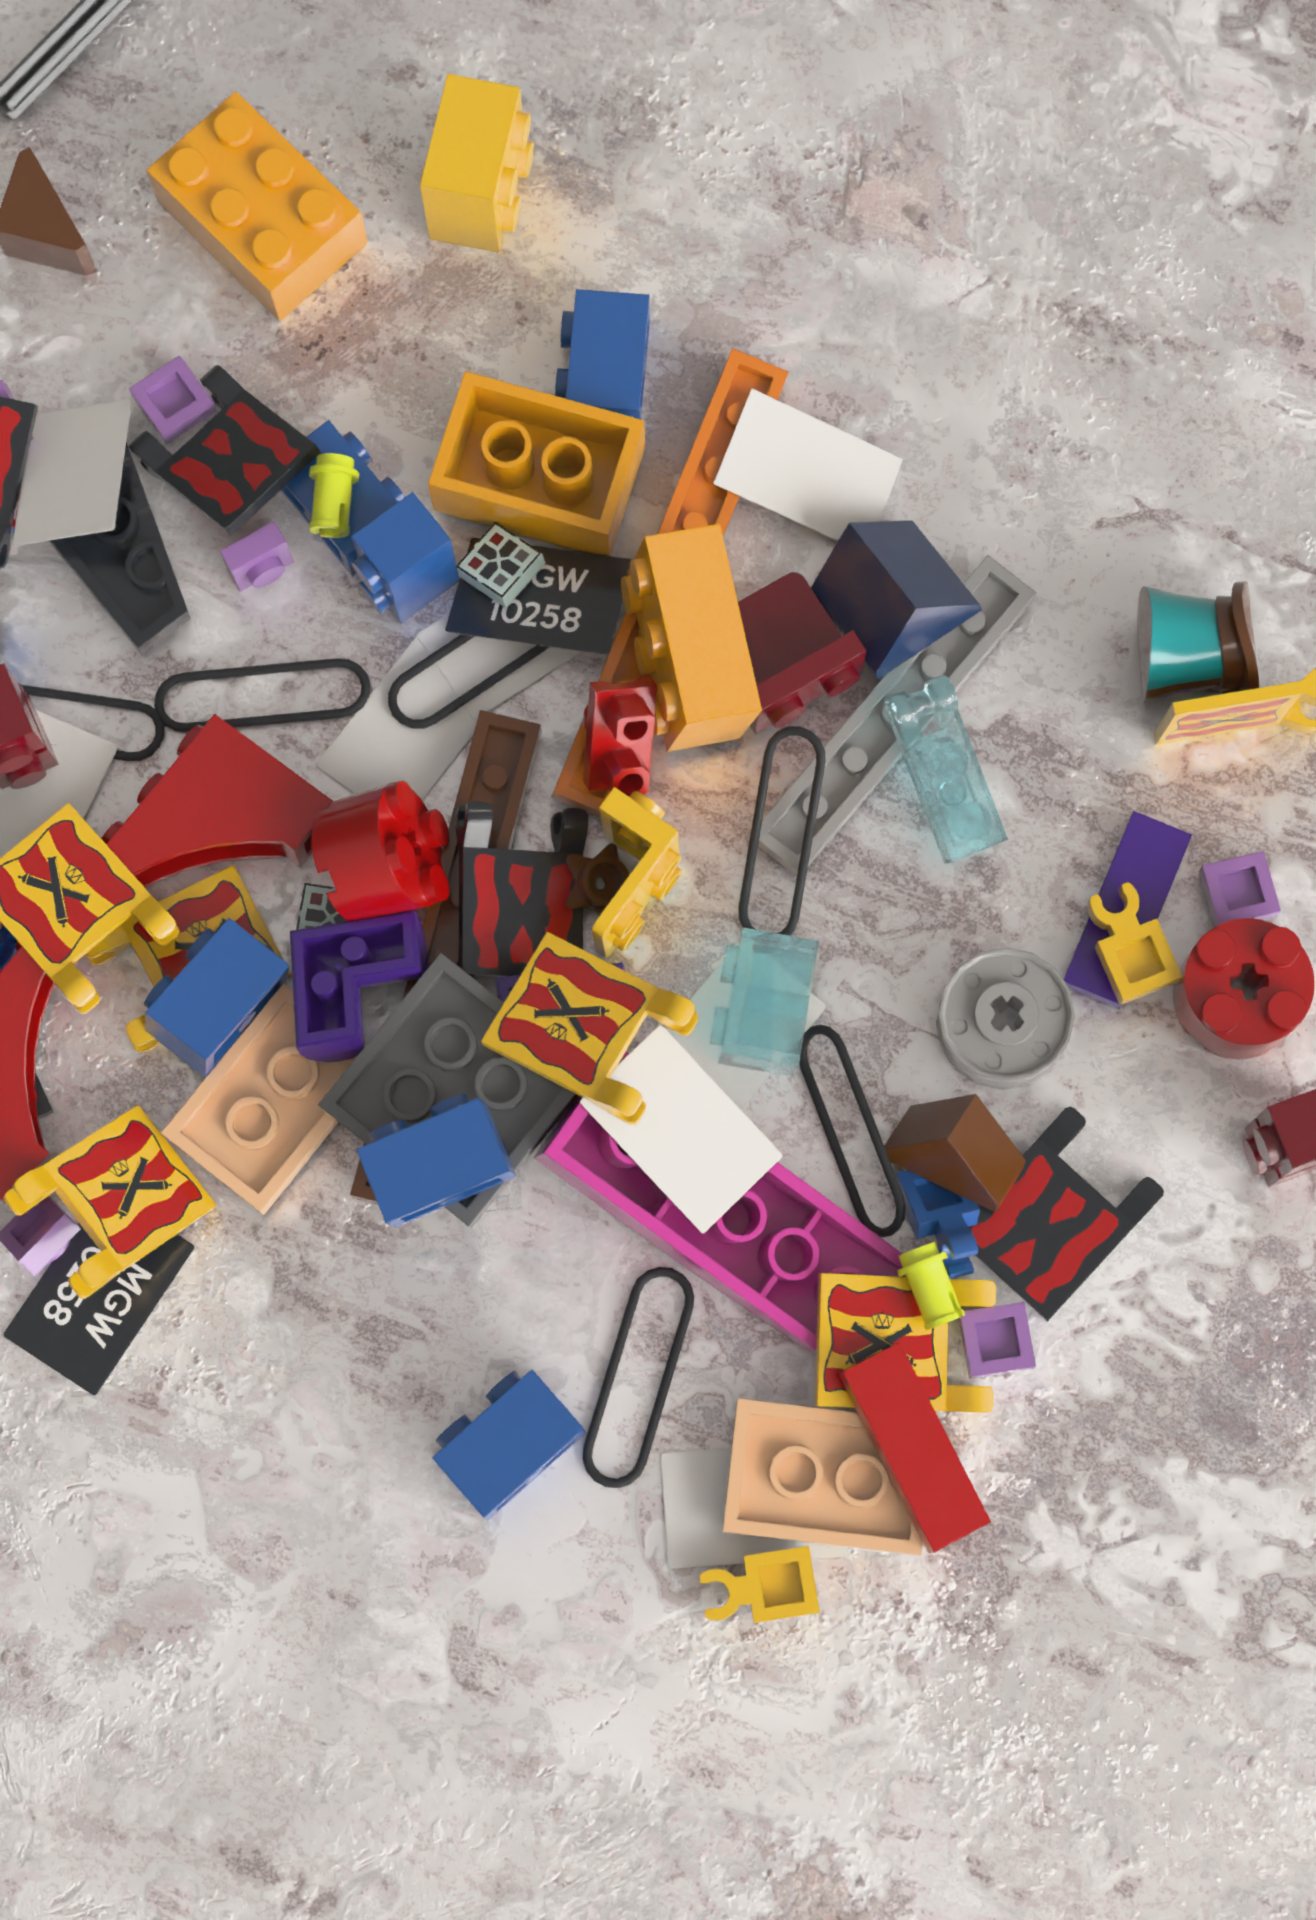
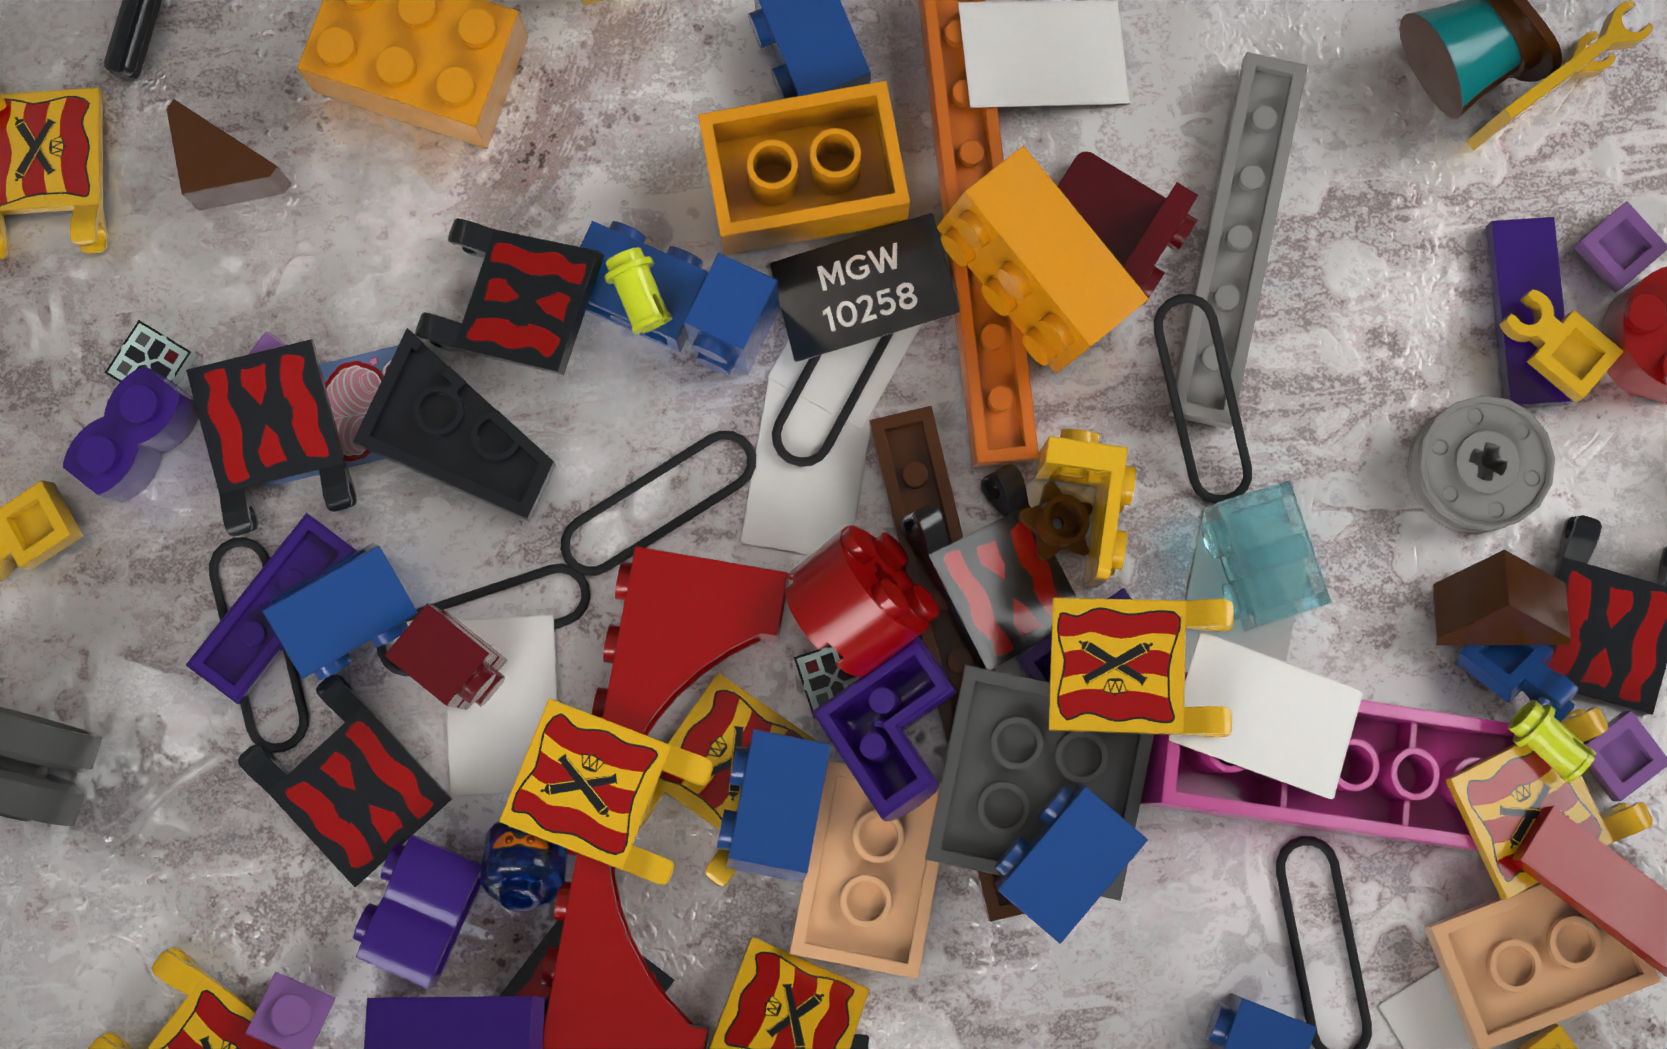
camera: 30 degrees left, 5 degrees up
white sticker [13,398,132,546] -> none
medium lavender plate [129,355,217,445] -> none
medium lavender plate [220,521,294,592] -> none
light aqua tile [456,522,545,608] -> none
red hips [583,676,657,797] -> none
black piece [798,1025,906,1238] -> none
dark blue slope [811,520,982,680] -> none
clear light blue plate [884,675,1008,864] -> none

